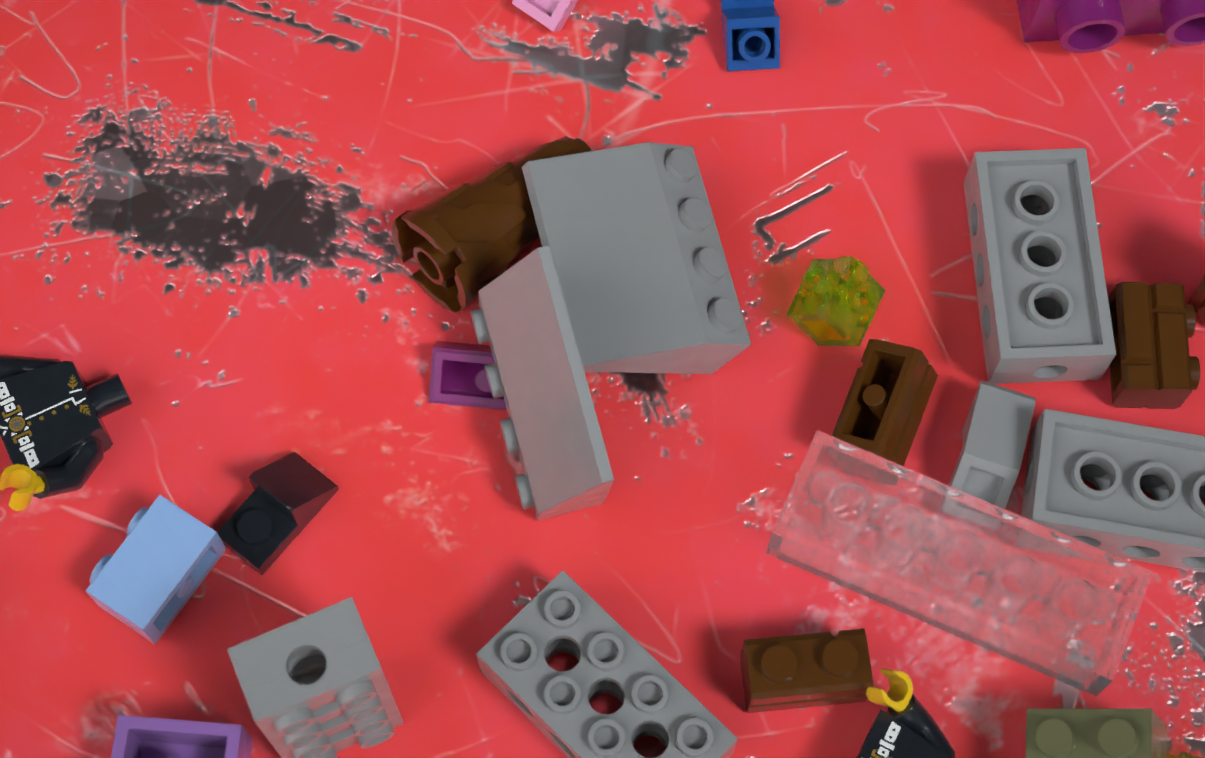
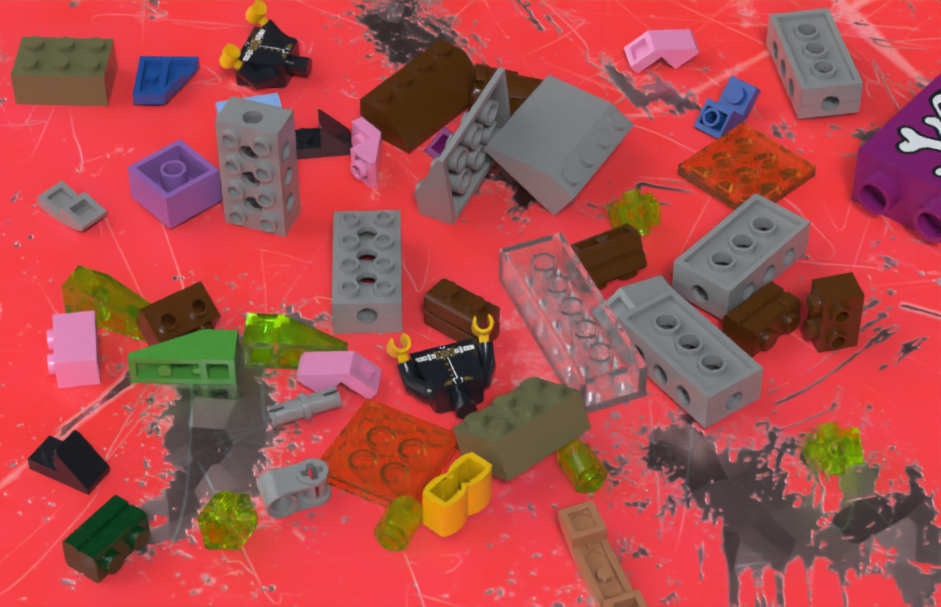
camera: 45 degrees right, 25 degrees down
none -> bright pink slope [350,117,382,189]
none -> reddish brown slope [360,39,474,154]
none -> clear orange plate [678,122,816,210]

